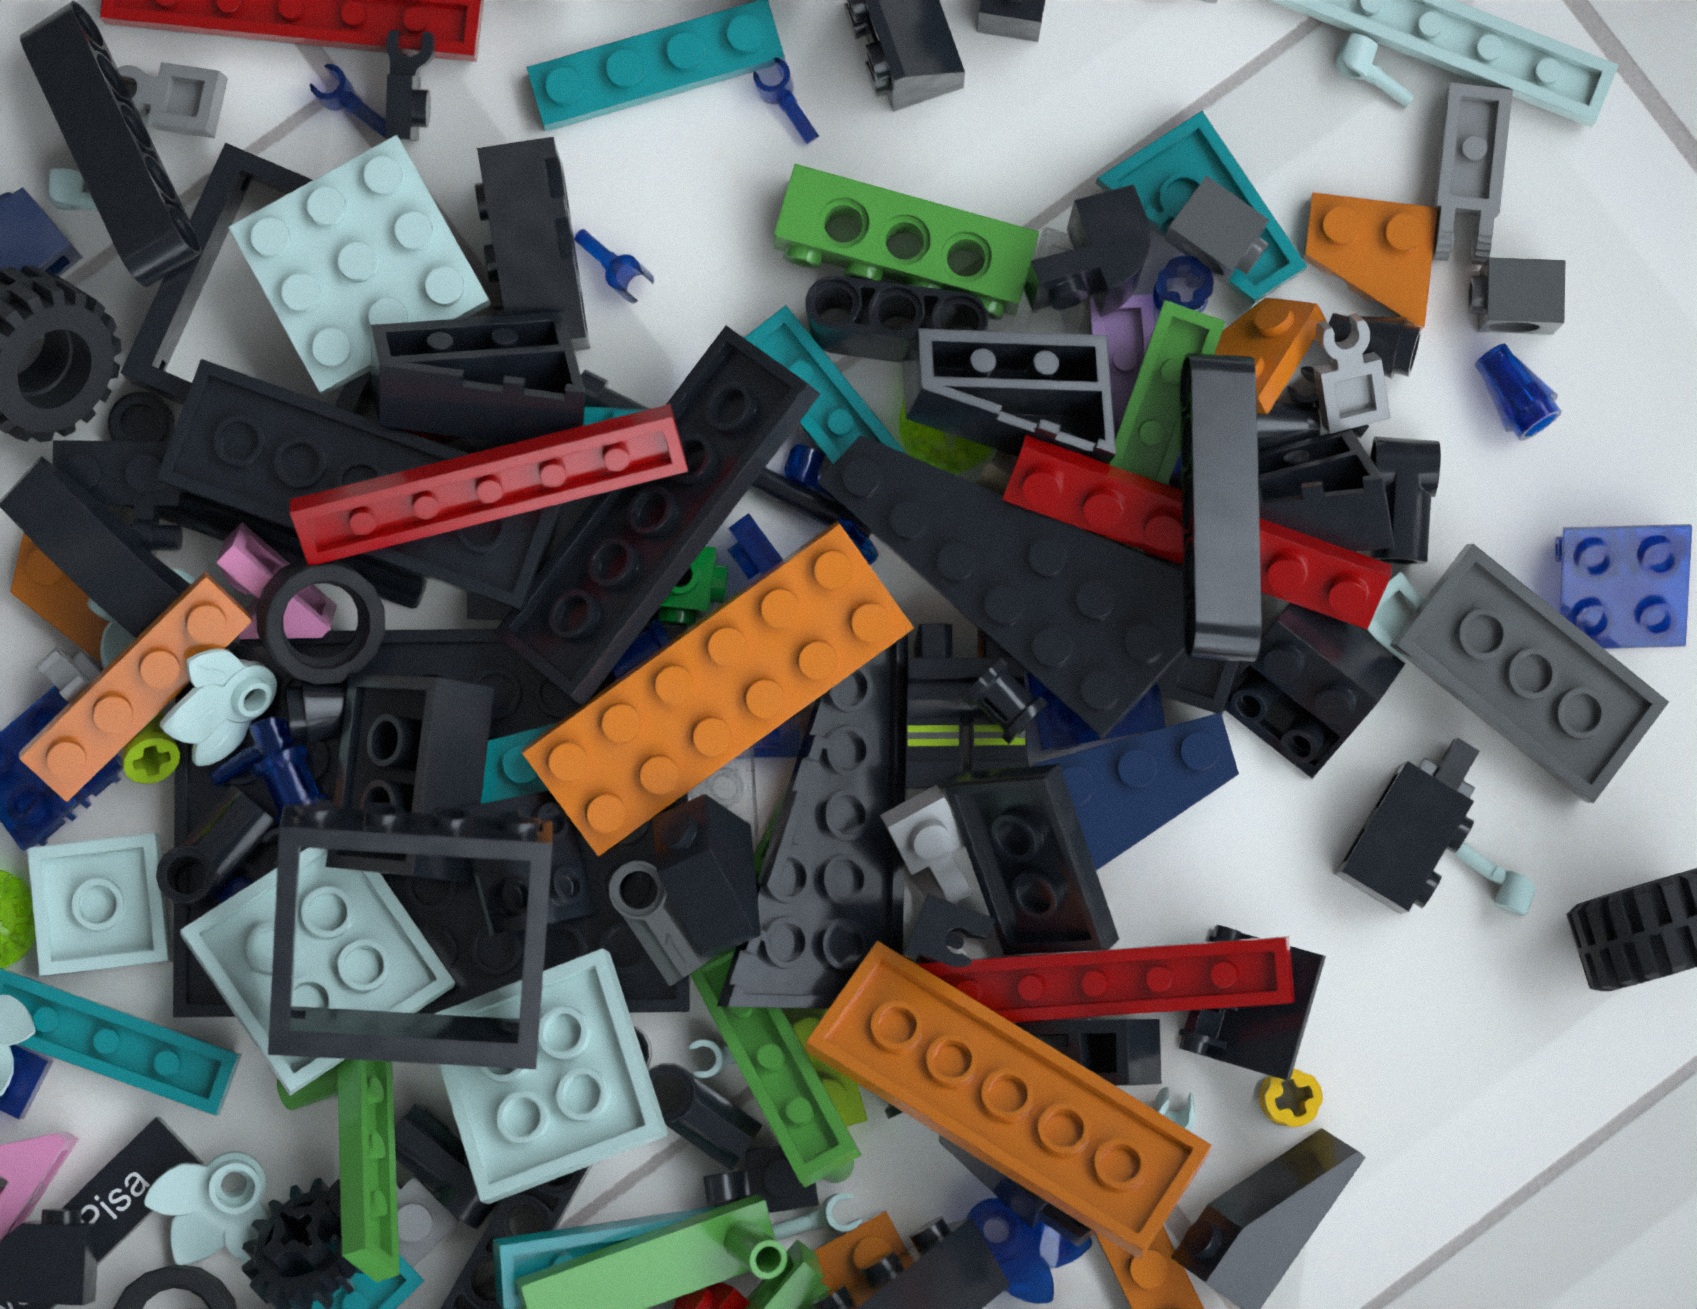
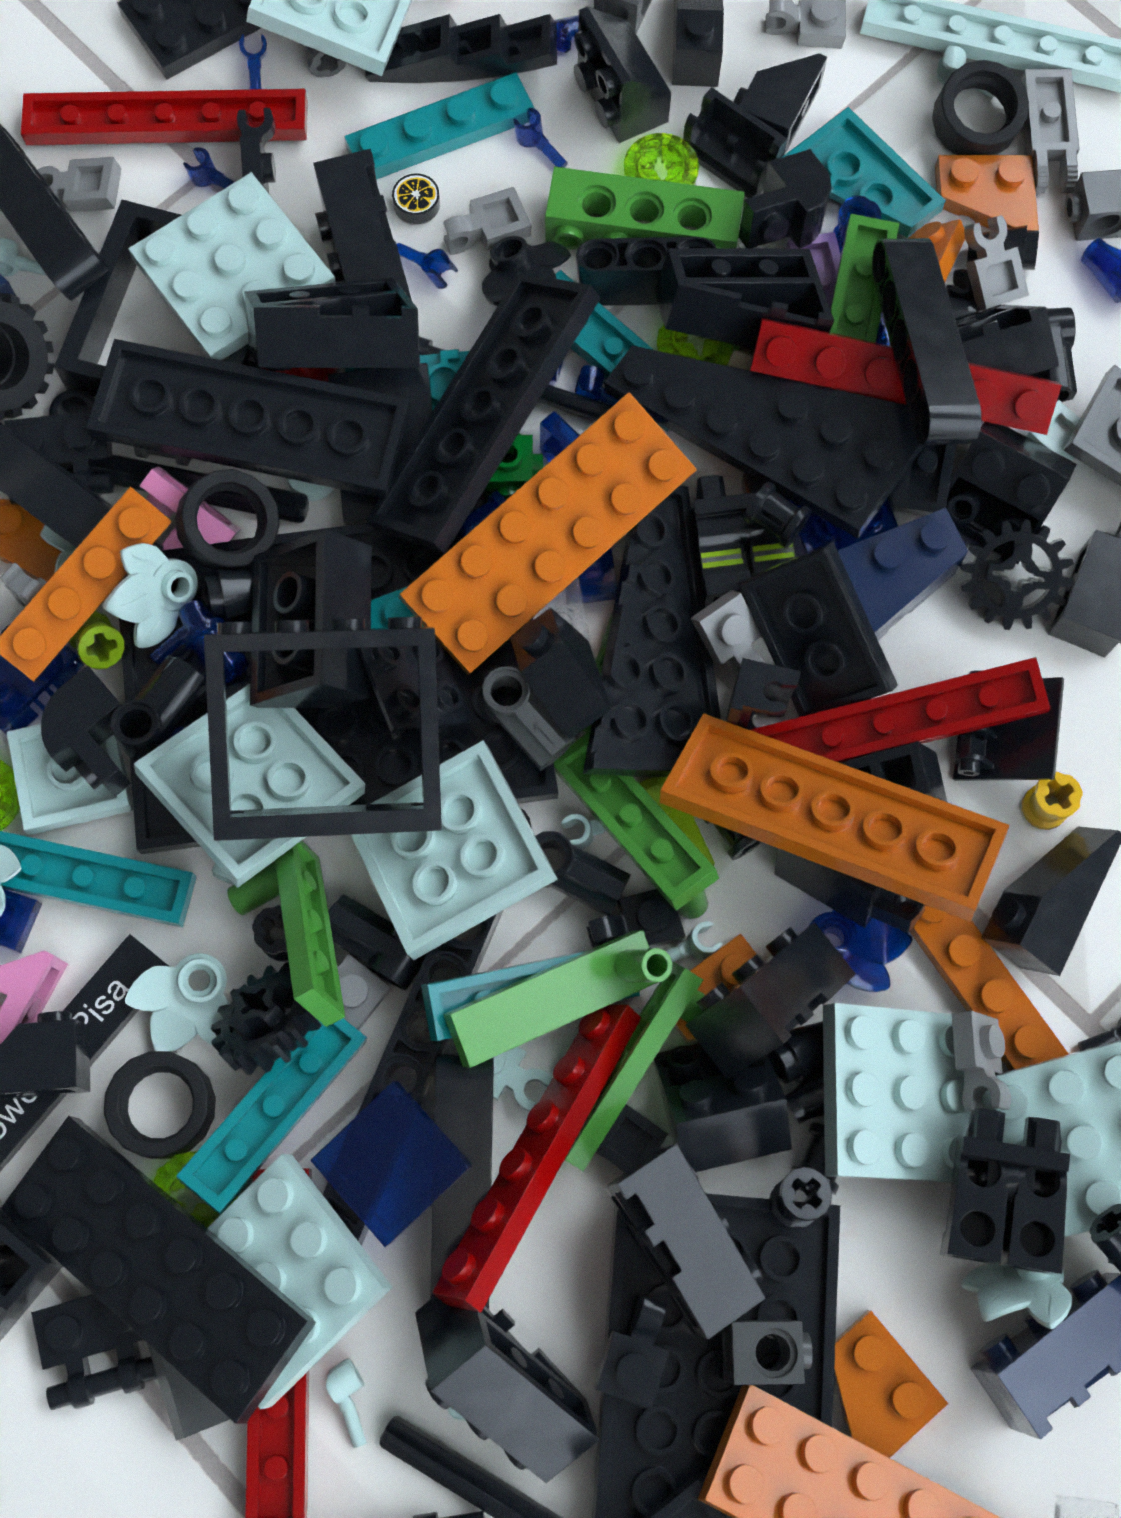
camera: 10 degrees left, 10 degrees down
red plate [290,404,688,566] -> none
dark grey brick [1164,175,1269,284] -> none
none -> black brick [41,666,132,797]
none -> black bush [252,905,289,962]
none -> black tile [392,173,440,224]
none -> light grey plate [443,187,532,255]
none -> black plate [482,236,571,306]
none -> clear neon green gear [624,133,699,185]
none -> black hinge [679,87,787,198]
none -> black slope [733,53,828,155]
none -> black tyre [932,60,1029,155]
none -> black gear [960,518,1074,630]

